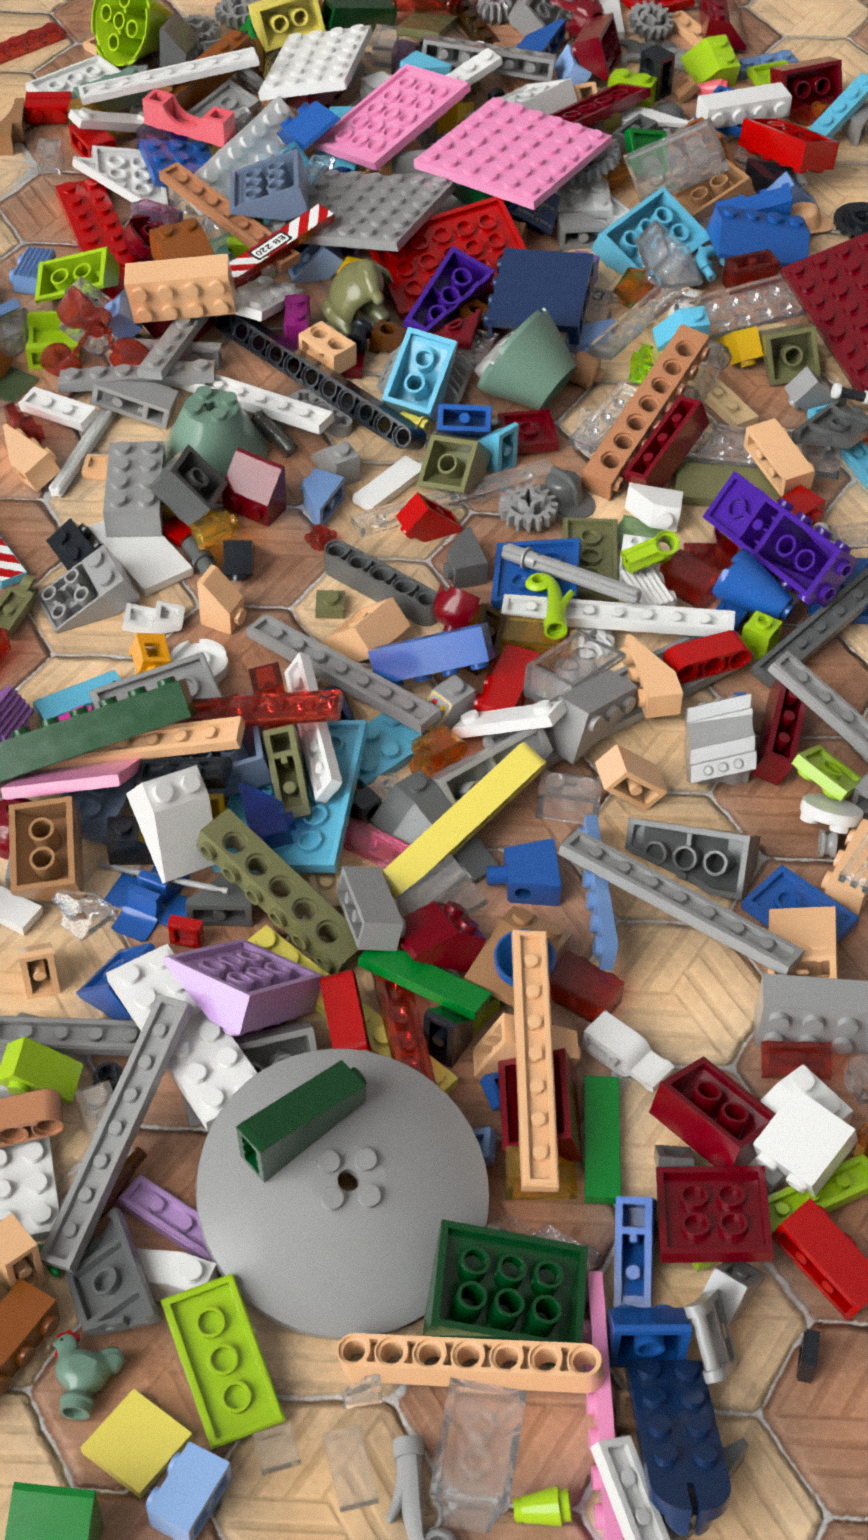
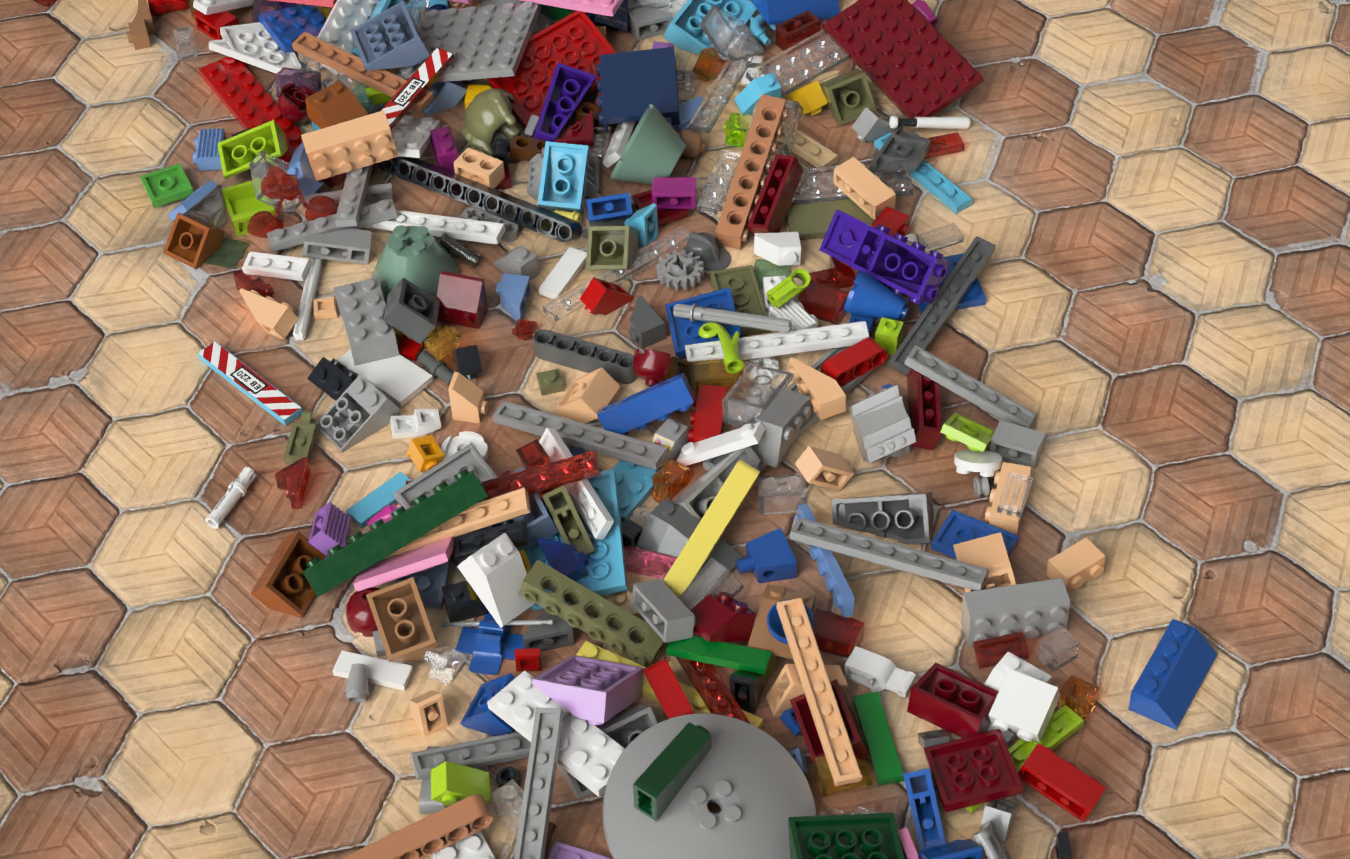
camera: 10 degrees left, 0 degrees up
none -> light grey tile [523,115,539,137]
none -> magenta brick [652,176,697,210]

